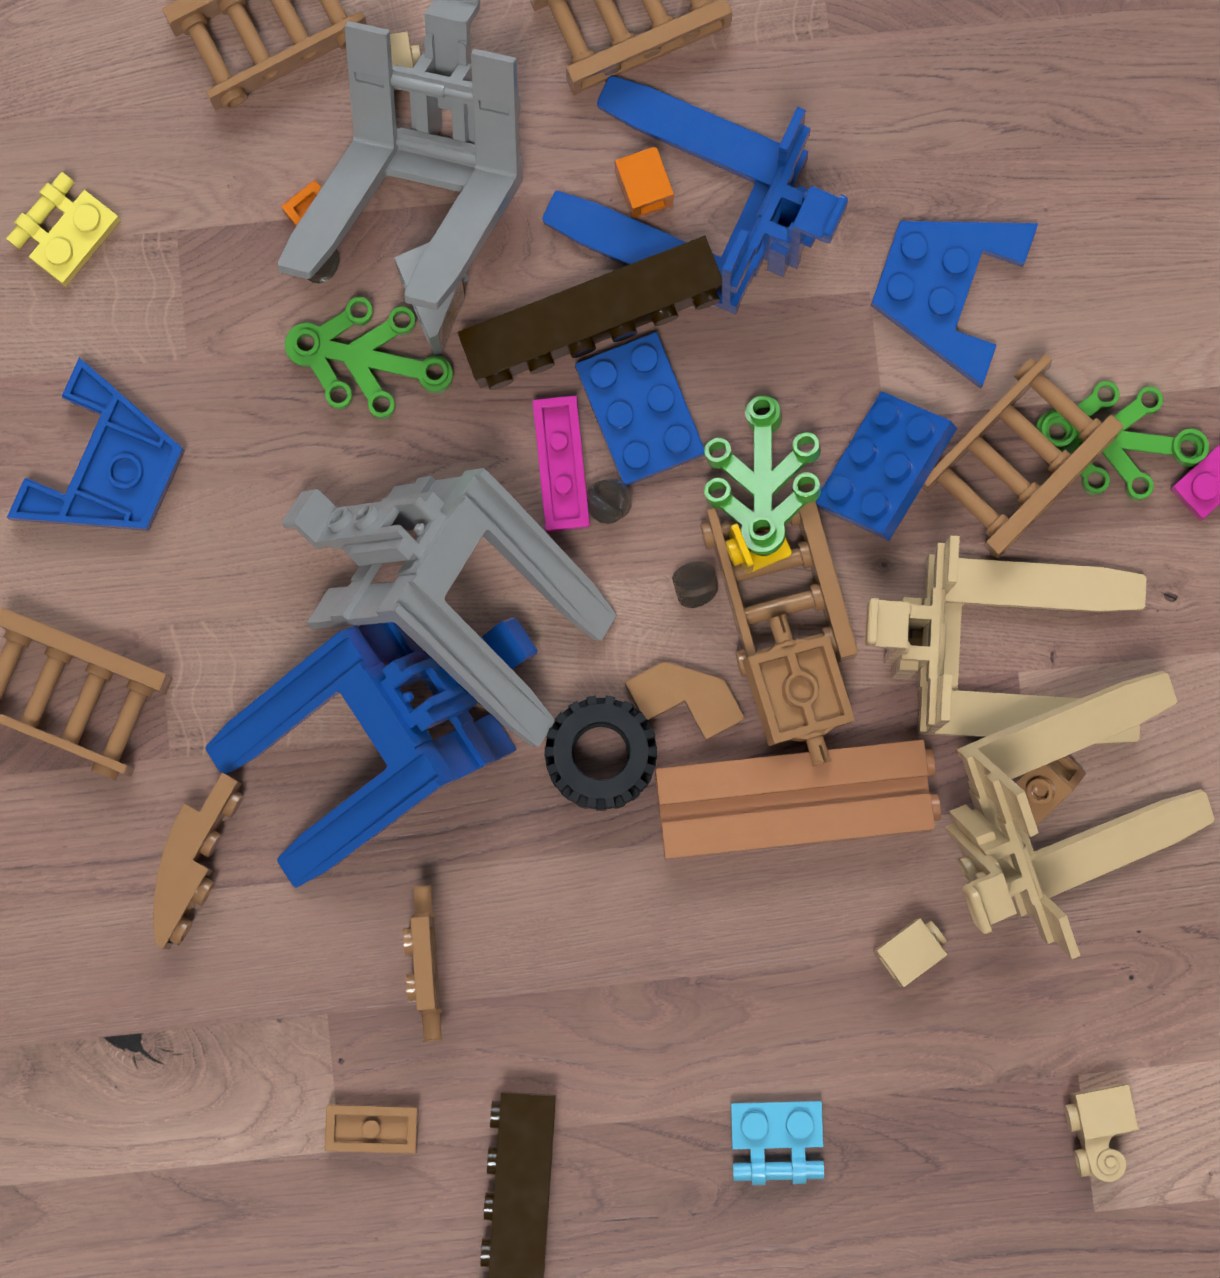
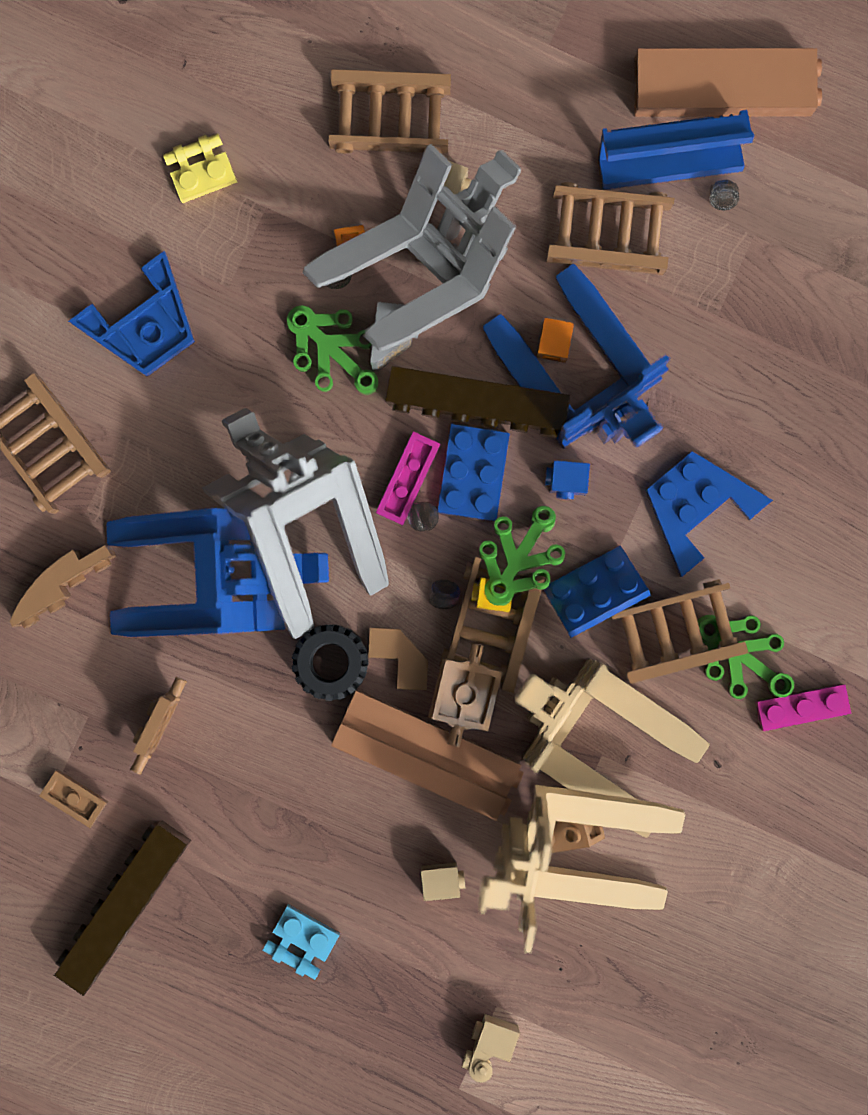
camera: 30 degrees right, 5 degrees up
none -> blue brick [545,460,590,500]

